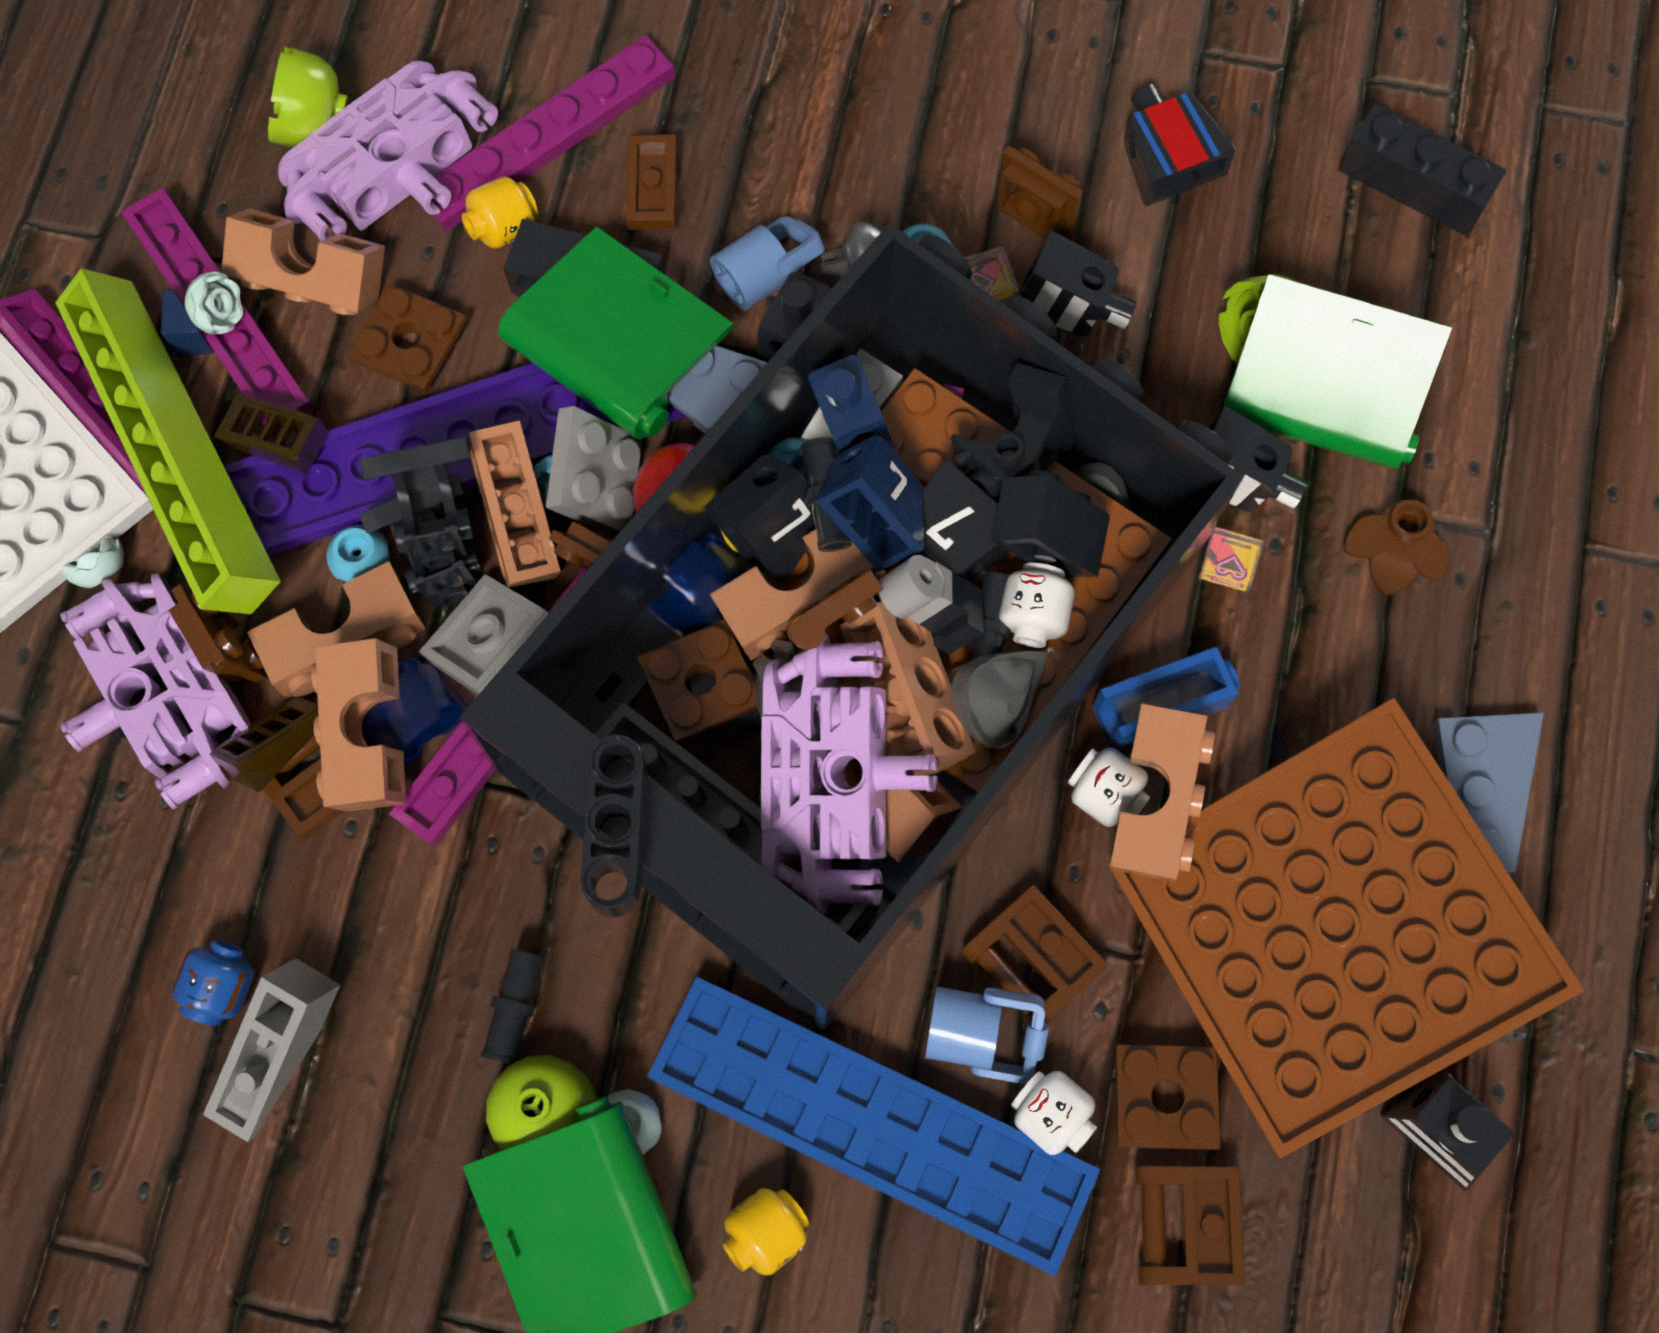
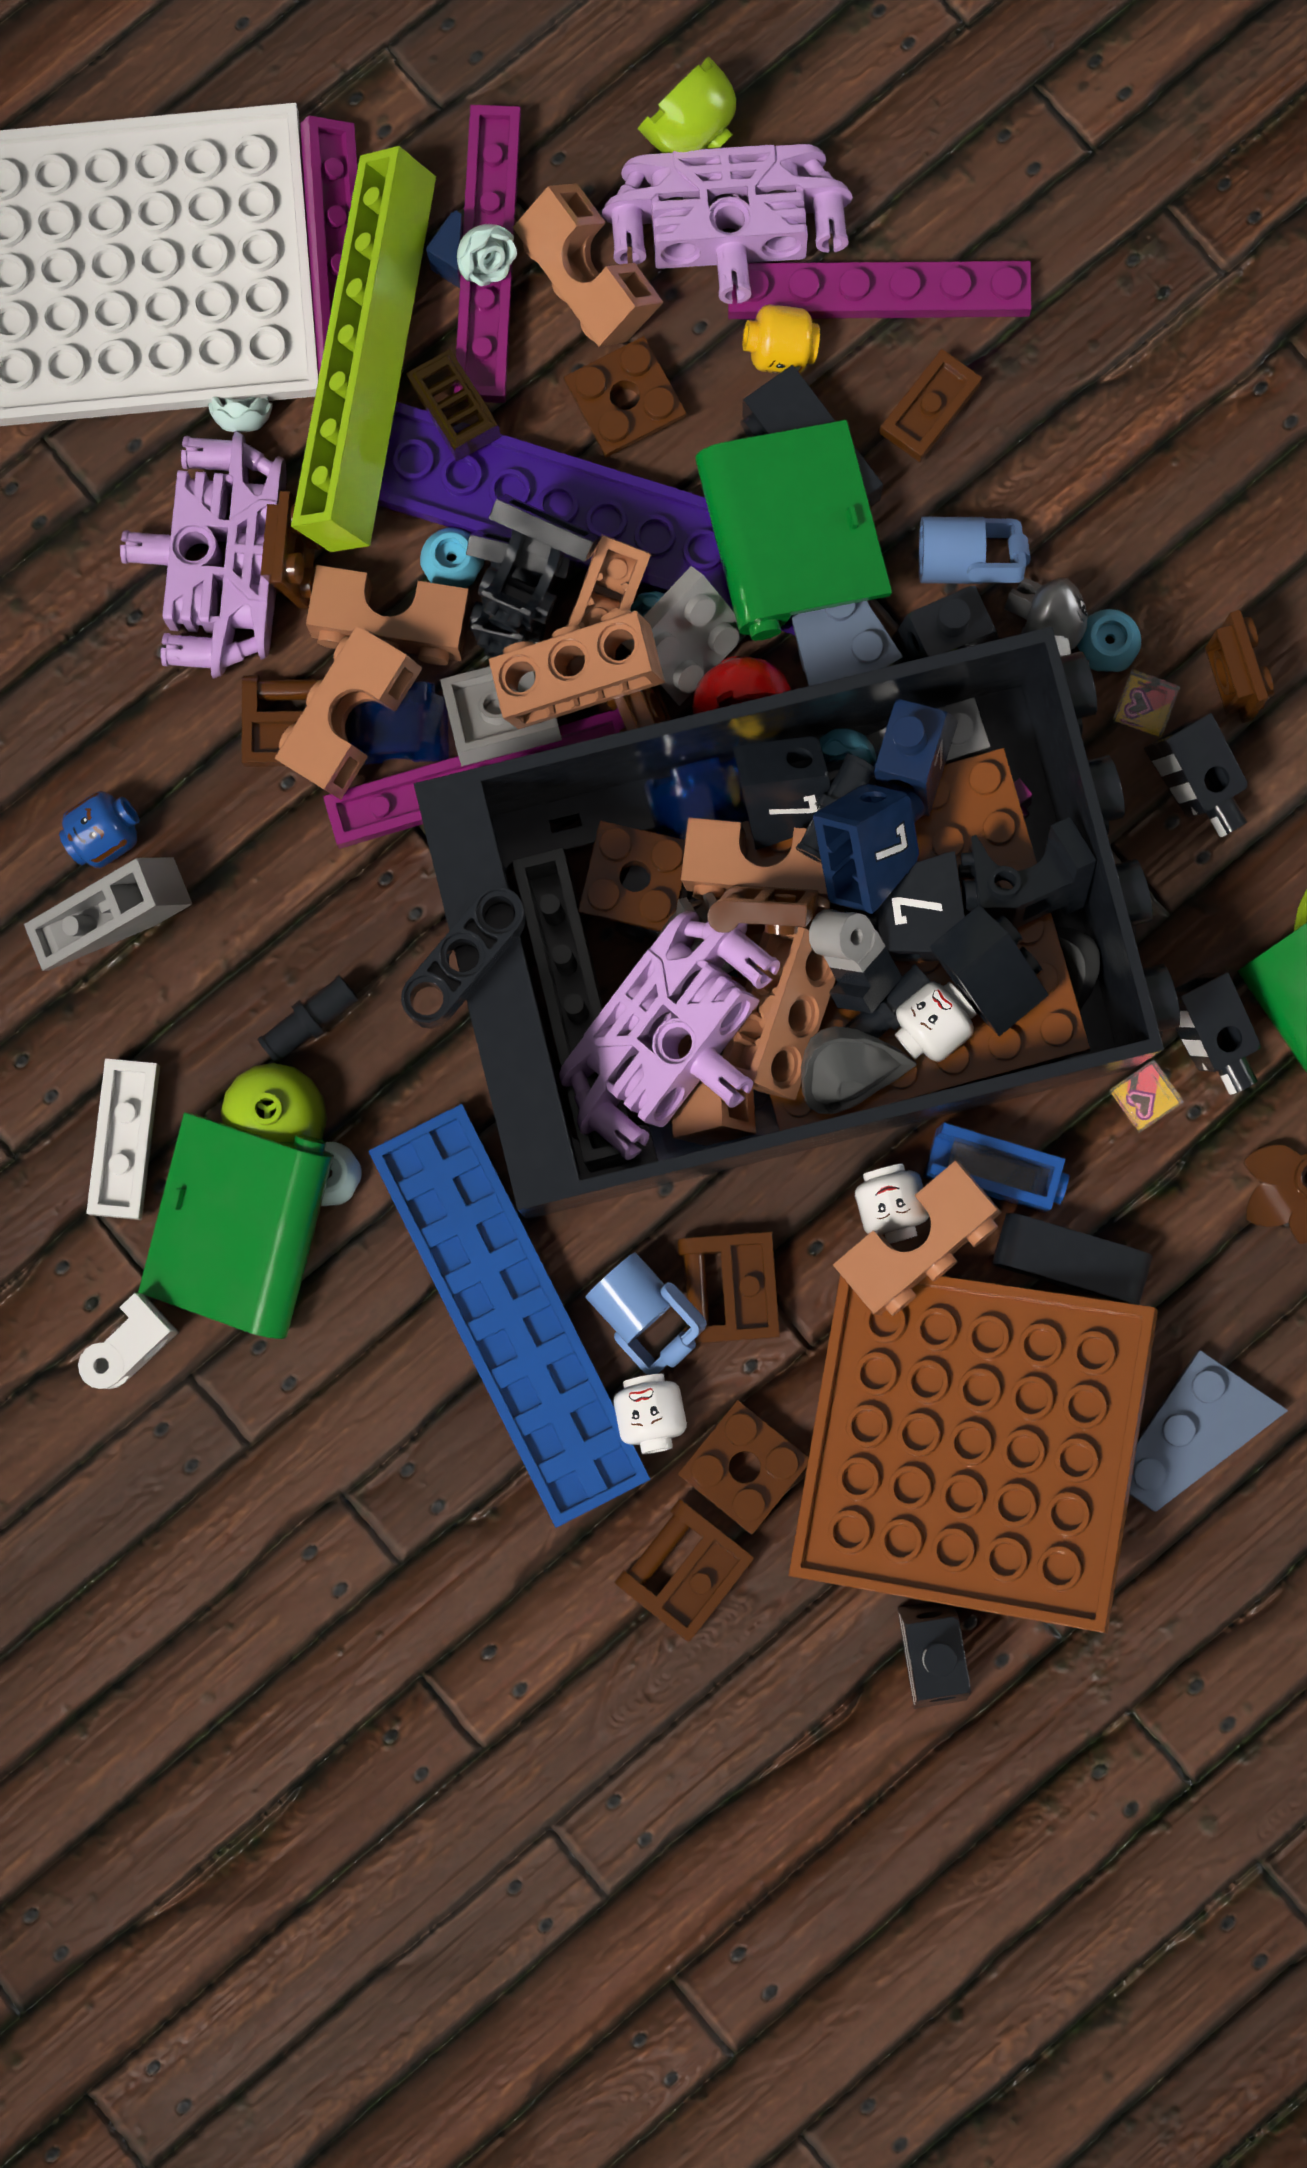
camera: 40 degrees right, 10 degrees up
dark brown slope [209,697,318,792] -> none
yellow head [722,1188,809,1275] -> none
none -> white plate [87,1058,160,1220]
none -> nougat brick [488,609,665,729]
none -> black beam [992,1213,1153,1305]

